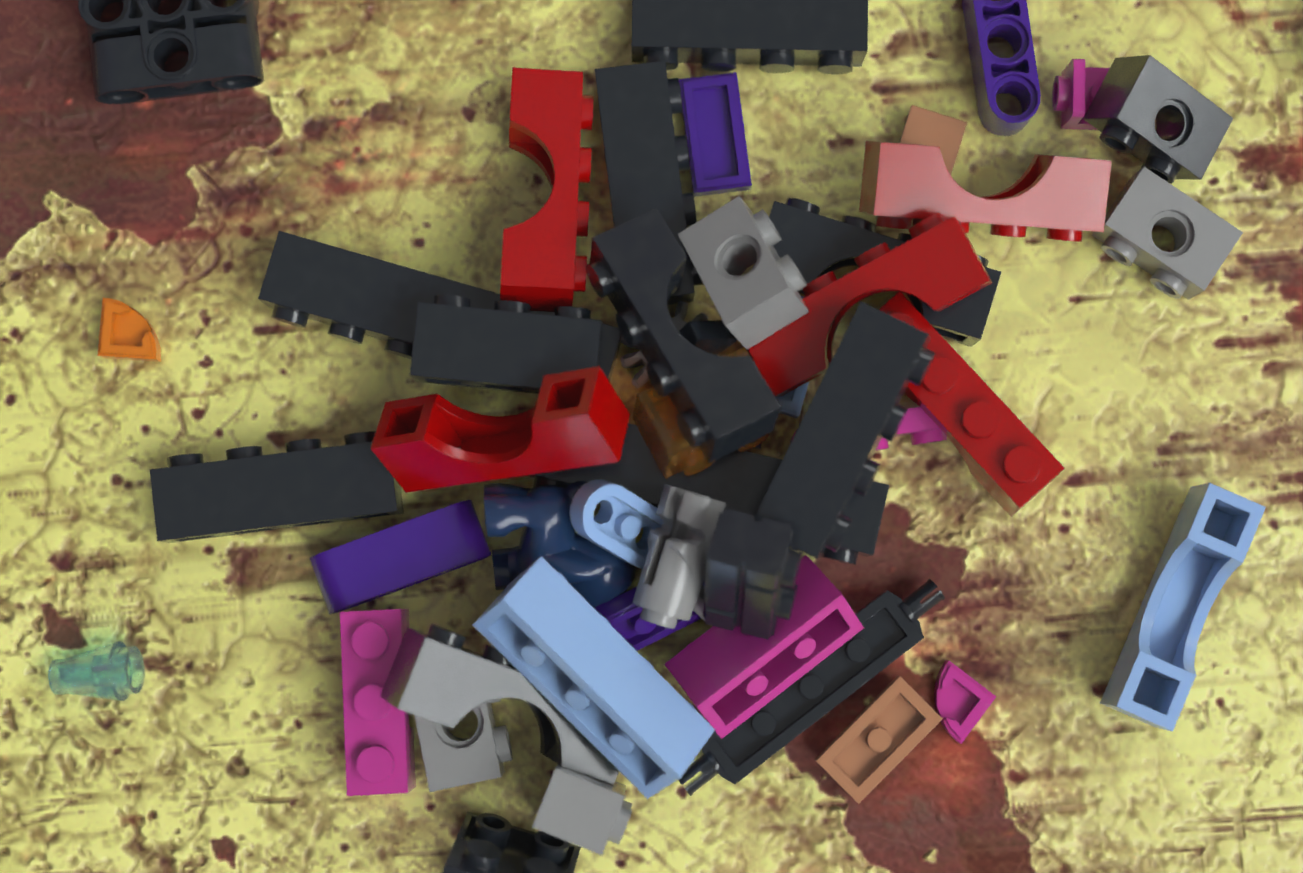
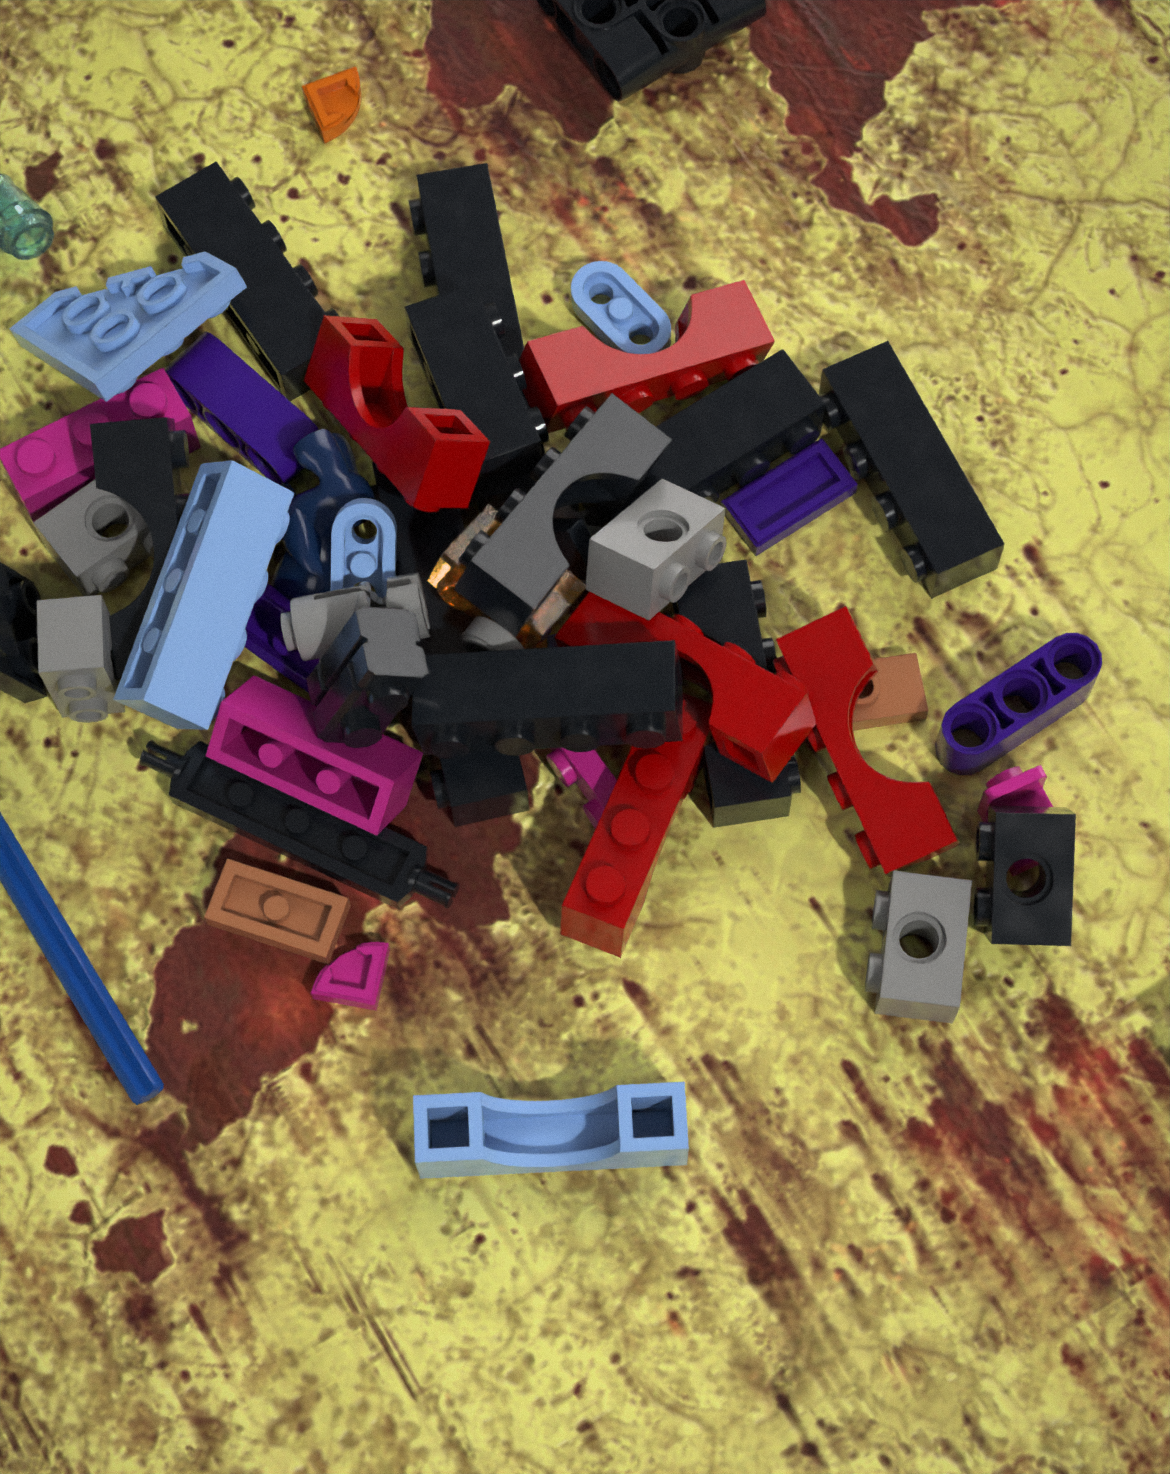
camera: 70 degrees right, 15 degrees down
none -> light blue plate [9,252,247,402]
none -> light grey tile [461,616,524,652]
none -> light blue plate [571,261,671,354]

